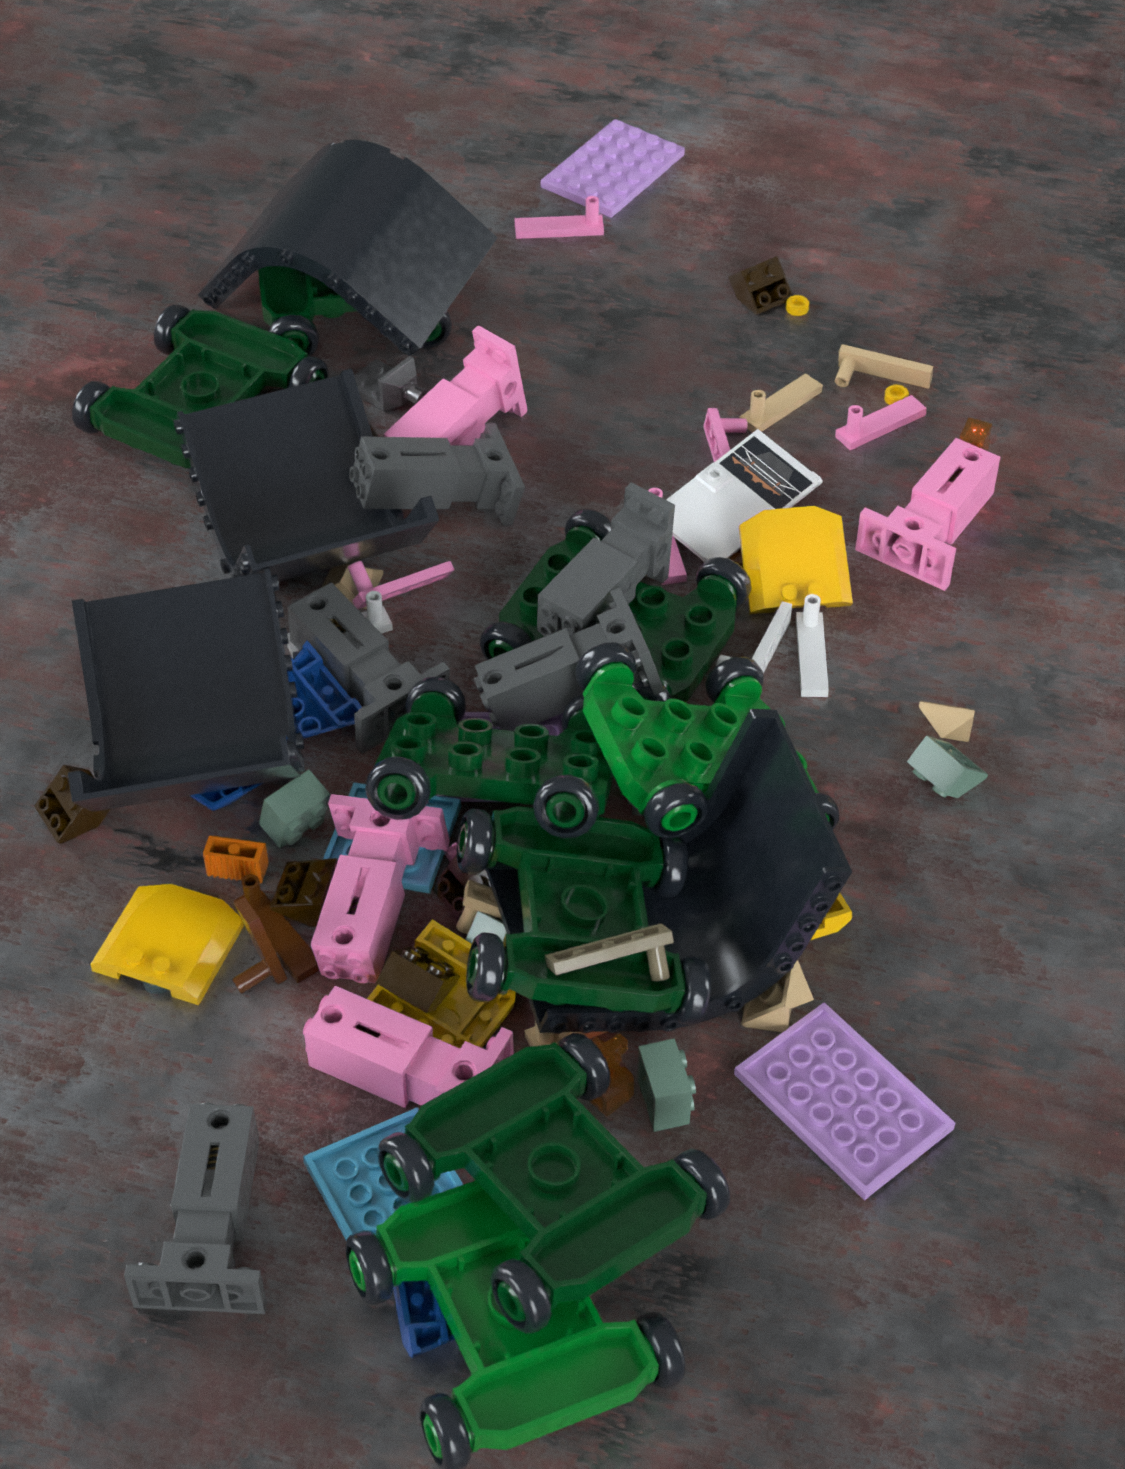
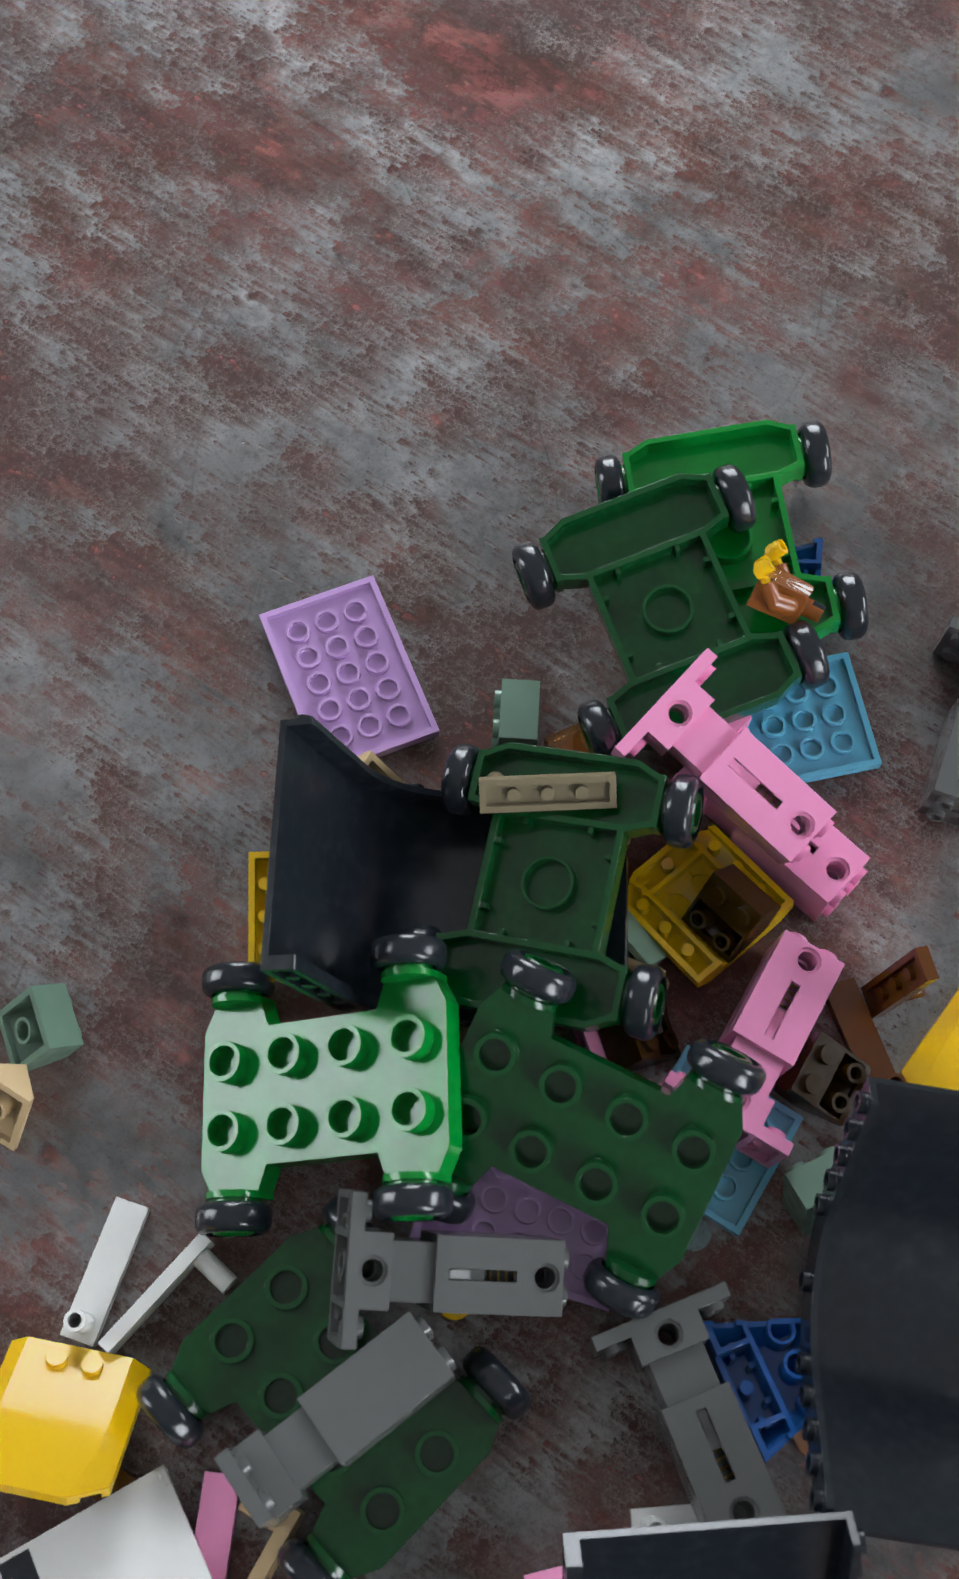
camera: 165 degrees left, 20 degrees up
none -> bright pink brick [611,648,837,864]
none -> dark orange torso [746,539,826,624]

